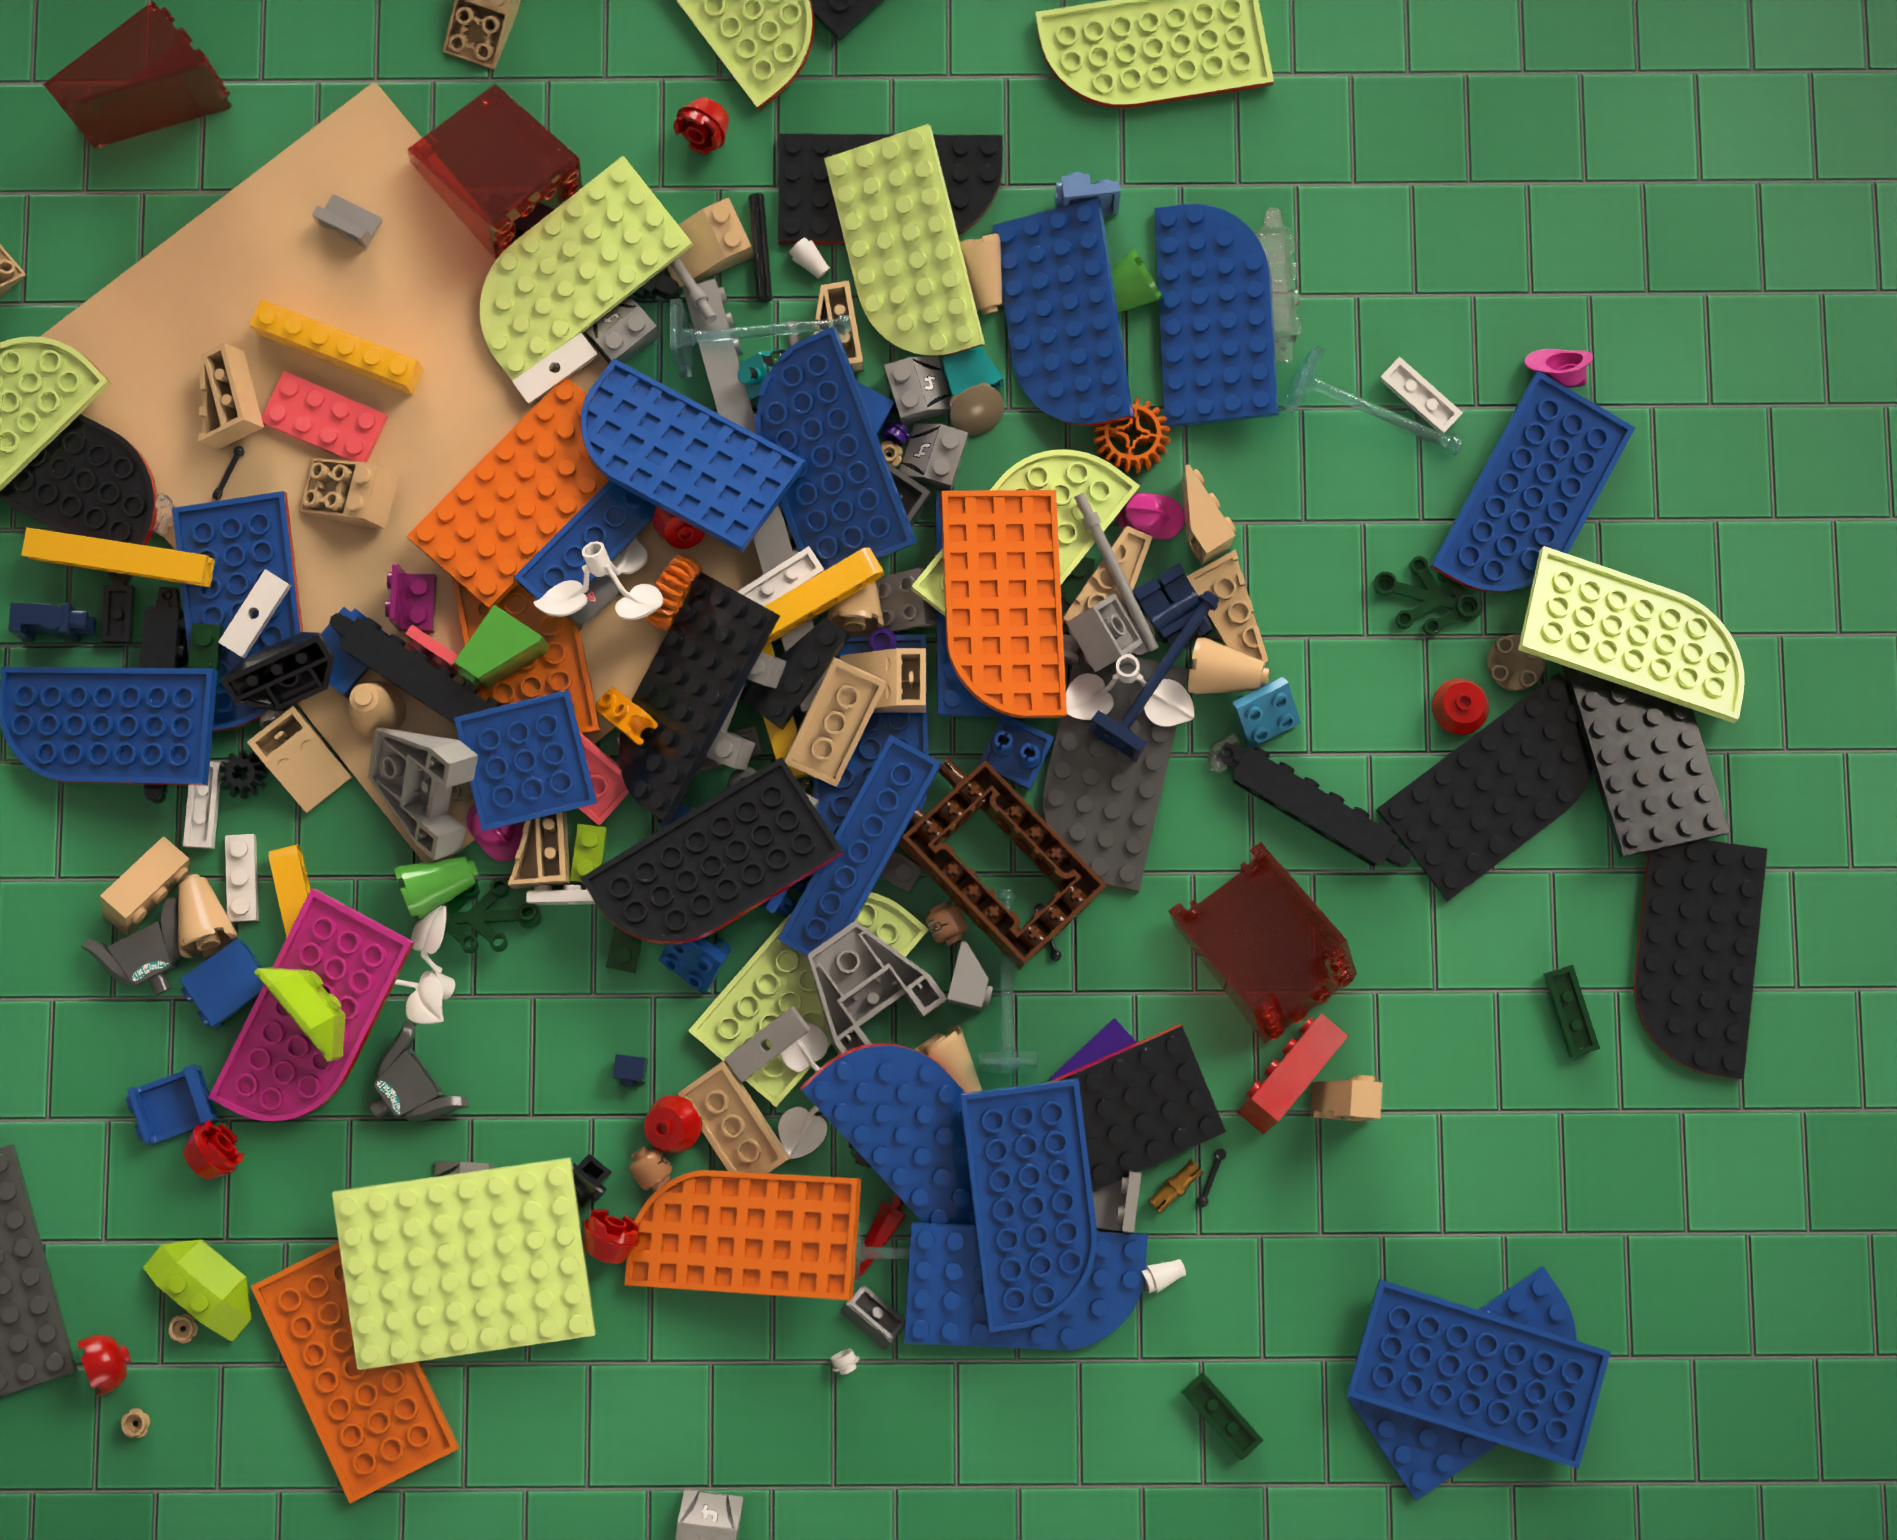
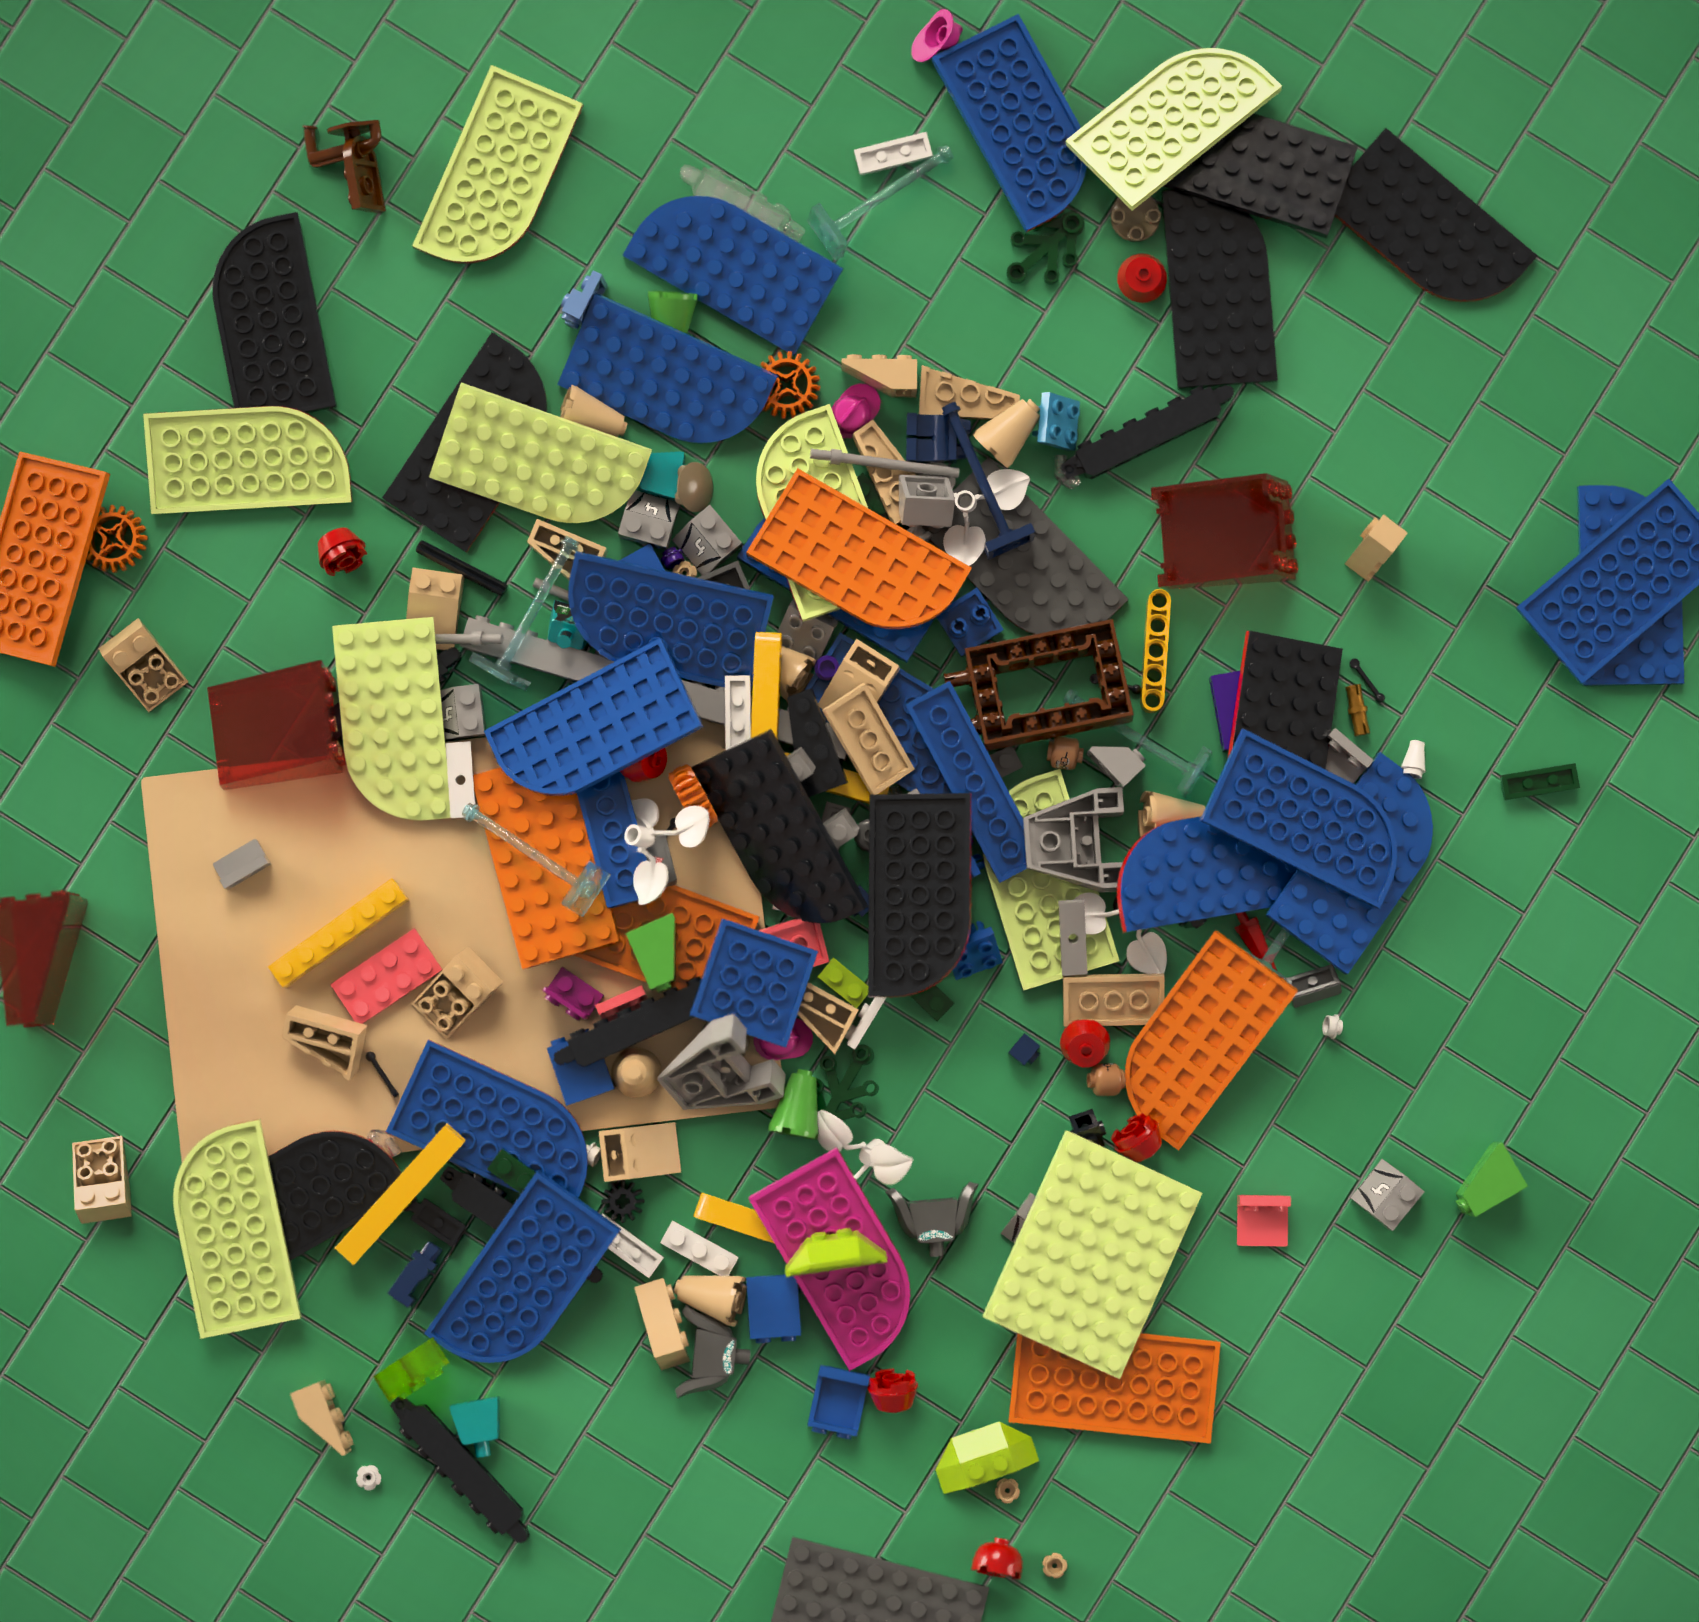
camera: 60 degrees left, 5 degrees up
white tile [218,569,291,659] -> none
black wedge [220,632,335,711] -> none
light orange plate [595,686,658,745] -> none
white cone [789,237,830,279] -> none
wedge [1237,1013,1348,1135] -> none
dark green plate [1543,965,1600,1058] -> none
none -> clear light blue tile [462,803,611,917]
none -> yellow beam [1140,589,1171,713]
none -> coral bracket [1237,1195,1291,1246]

